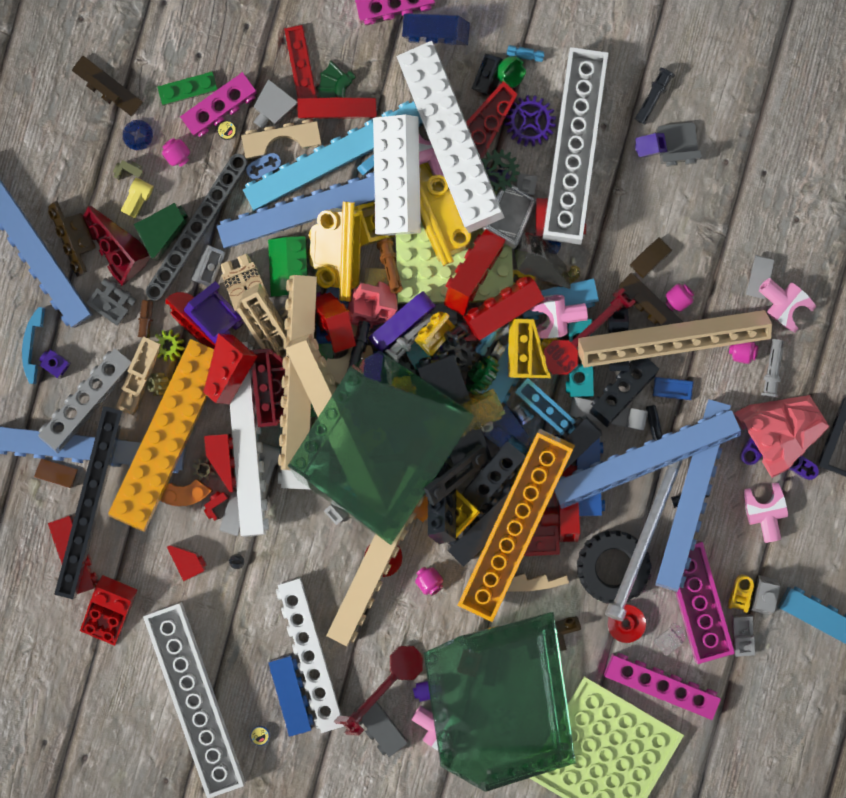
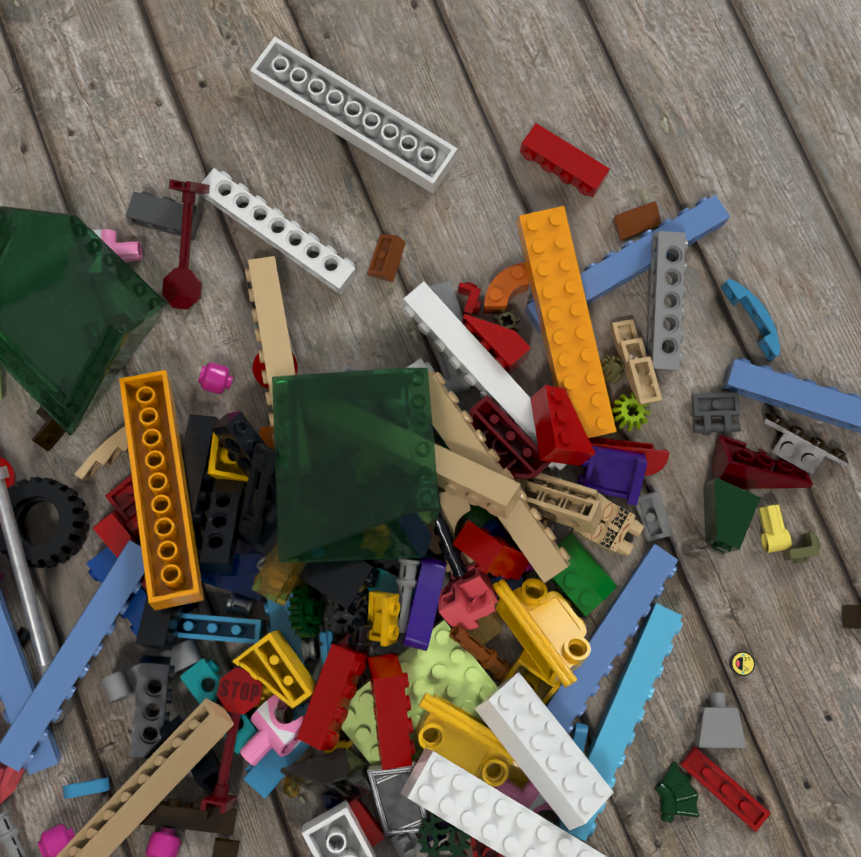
camera: 145 degrees right, 10 degrees down
dark purple brick [39,350,71,379] -> none
black brick [54,406,125,599] -> none
red slope [80,575,138,646] -> none
clear blue gear [123,120,153,150] -> none
reddish brown axle [137,300,153,338] -> none
dark grey beam [146,154,248,301] -> none
green plate [157,71,218,106] -> none
dark pink head [162,137,190,167] -> none
red slope [167,544,207,582] -> none
dark pink brick [180,72,257,137] -> none
black hinge [229,554,245,569] -> none
tan arch [241,119,322,160] -> none
medium blue beam [246,153,281,180] -> none
tile [250,726,270,746] -> none
blue brick [268,654,314,737] -> none
red slope [297,98,377,119] -> none
dark purple brick [413,679,442,702] -> none
black axle [646,405,663,441] -> none
blue tile [653,377,693,400] -> none
none -> dark azure beam [62,777,110,799]
none -> dark orange slope [367,234,406,282]

